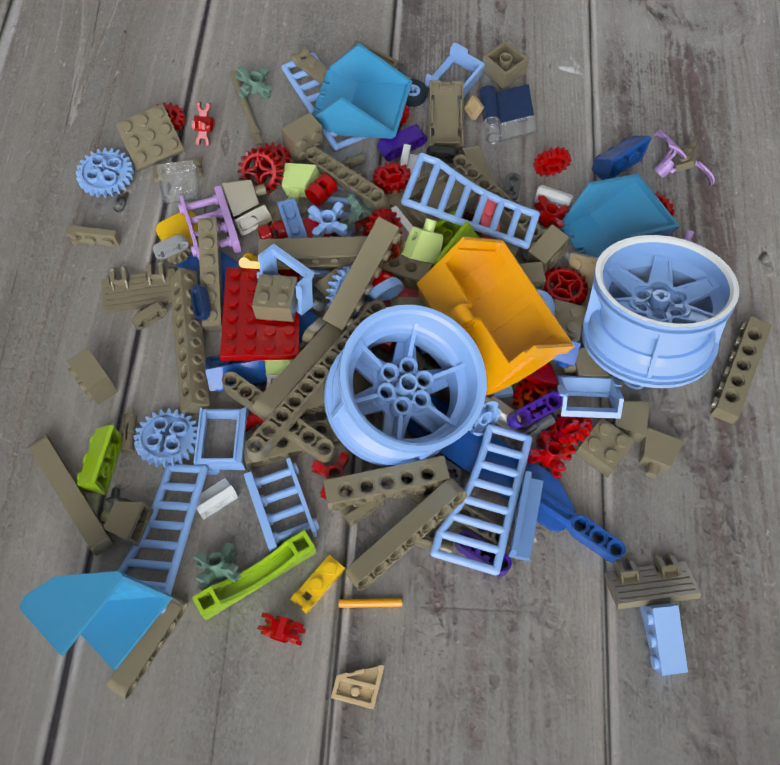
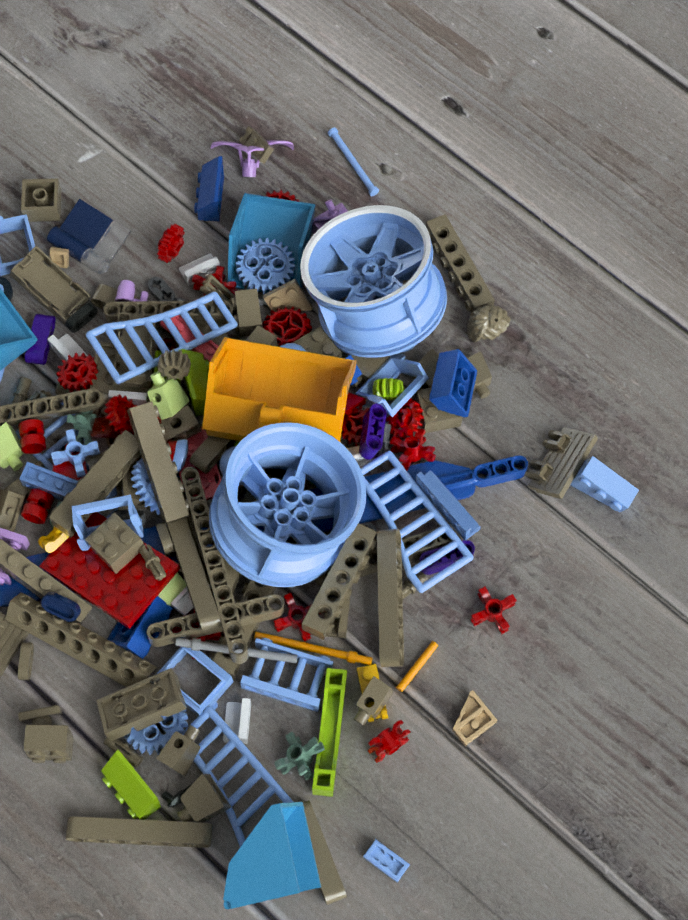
camera: 50 degrees left, 0 degrees up
none -> dark tan tile [18,705,63,725]
none -> dark tan piece [96,668,187,741]
none -> lavender piece [115,280,148,302]
none -> dark tan axle [139,544,166,581]
none -> dark tan torso [156,725,200,776]
none -> dark tan gear [157,349,191,381]
none -> light grey bar [175,638,298,663]
none -> dark tan tile [200,274,235,304]
none -> light blue gear [236,238,295,295]
none -> light orange bar [254,631,373,665]
none -> light blue bar [328,127,379,196]
none -> dark tan torso [354,676,393,726]
none -> light blue plate [363,839,410,883]
none -> lime gear [372,378,404,401]
none -> blue slope [429,349,477,417]
none -> dark tan hair [467,305,510,342]
none -> red pin [470,586,517,635]

